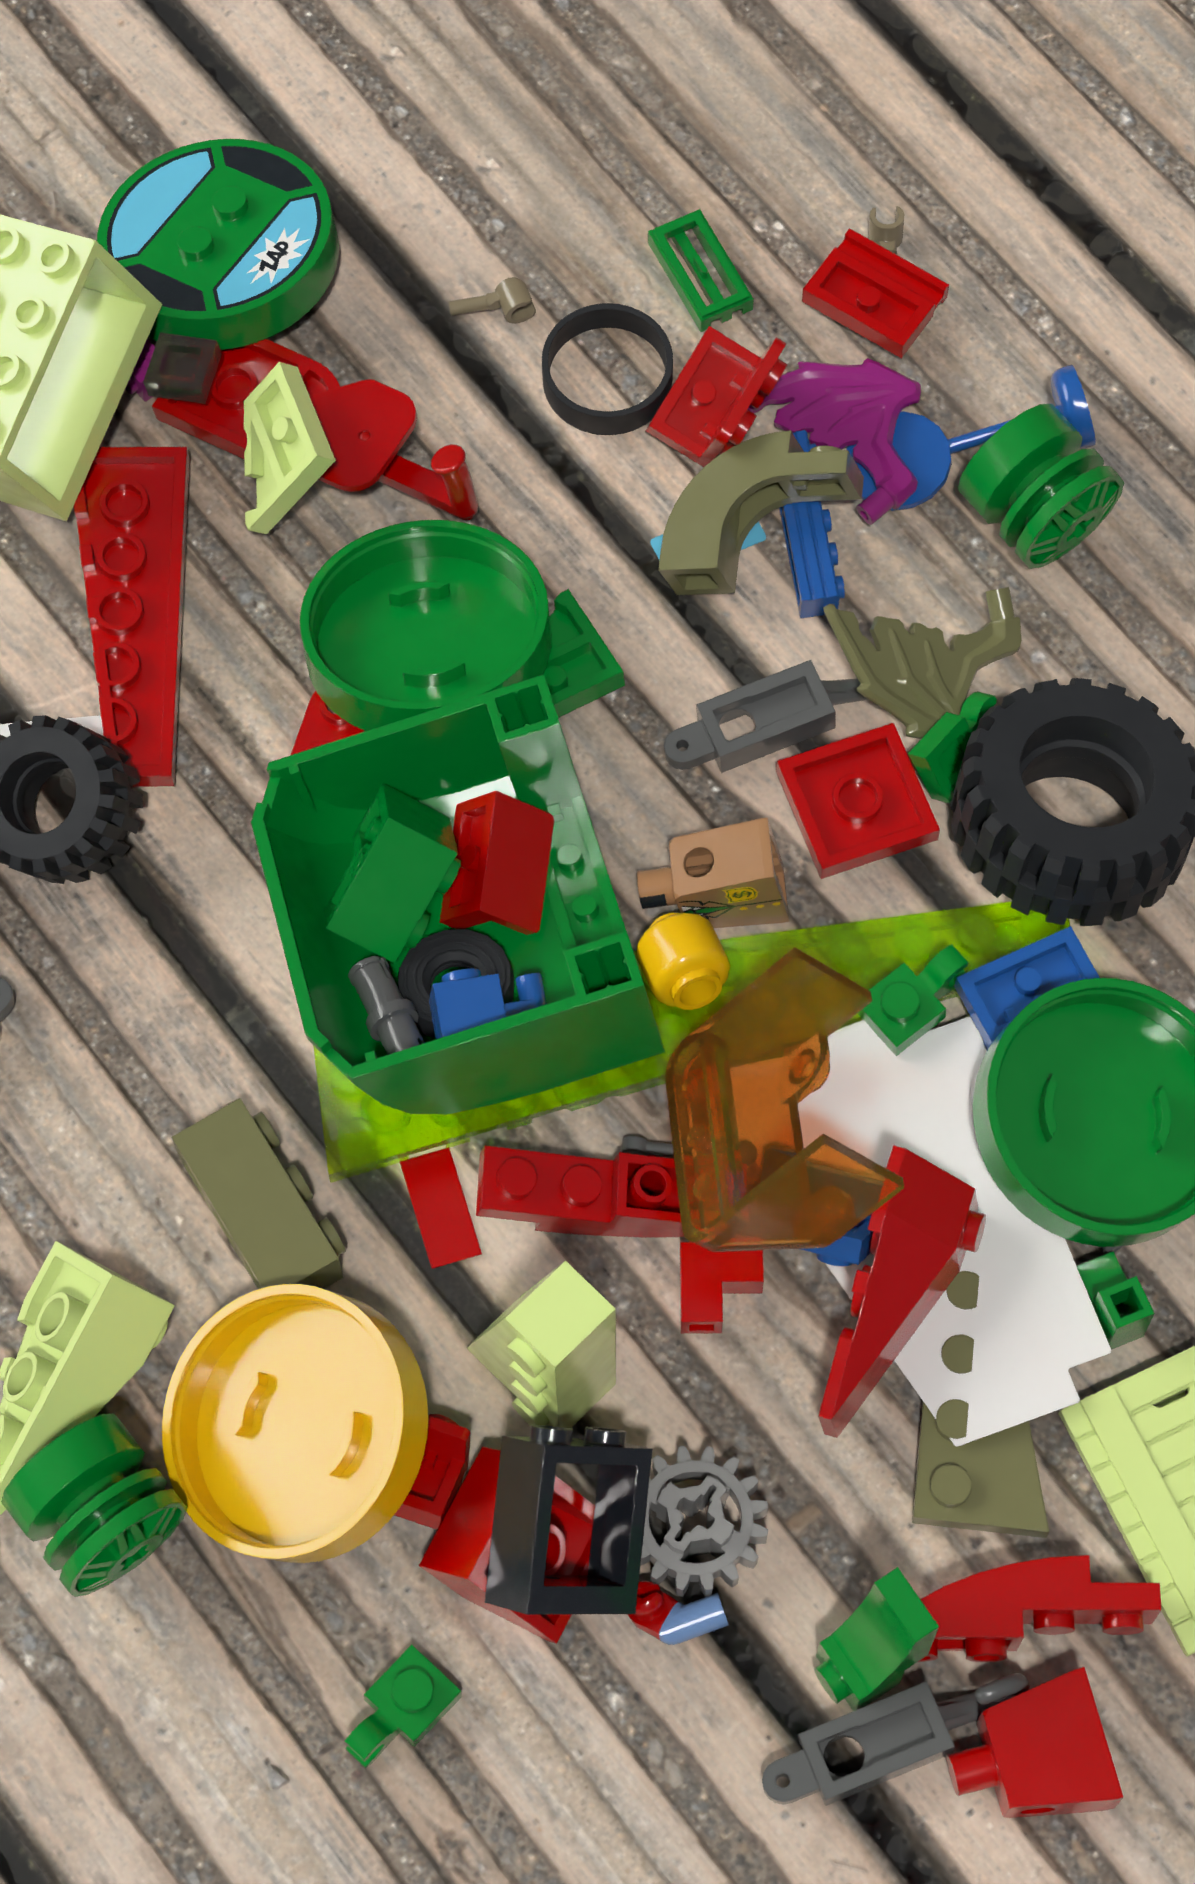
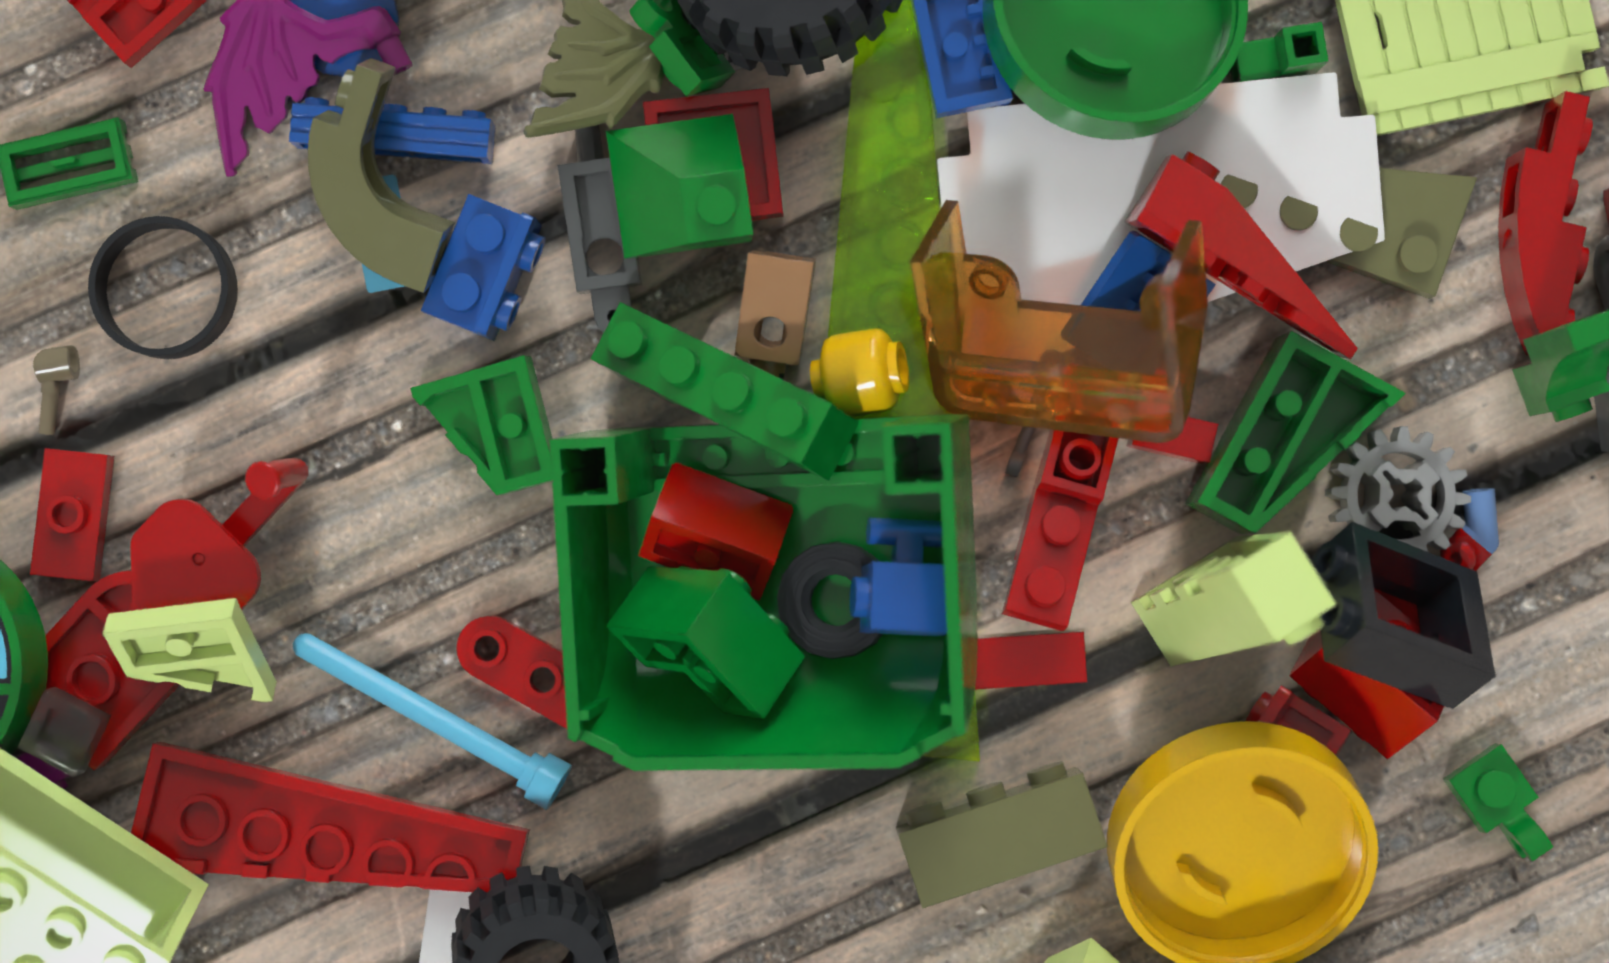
camera: 75 degrees left, 20 degrees up
green brick [300,520,552,731] -> none
dark grey pin [348,956,425,1055] -> none
red bracket [645,326,788,467] -> none
green plate [855,944,969,1056] -> none
none -> red plate [30,448,115,581]
none -> medium azure piece [293,633,572,810]
none -> blue bracket [421,194,545,341]
none -> green arch [590,302,859,481]
none -> green slope [606,114,754,259]
none -> green wedge [1185,330,1406,535]

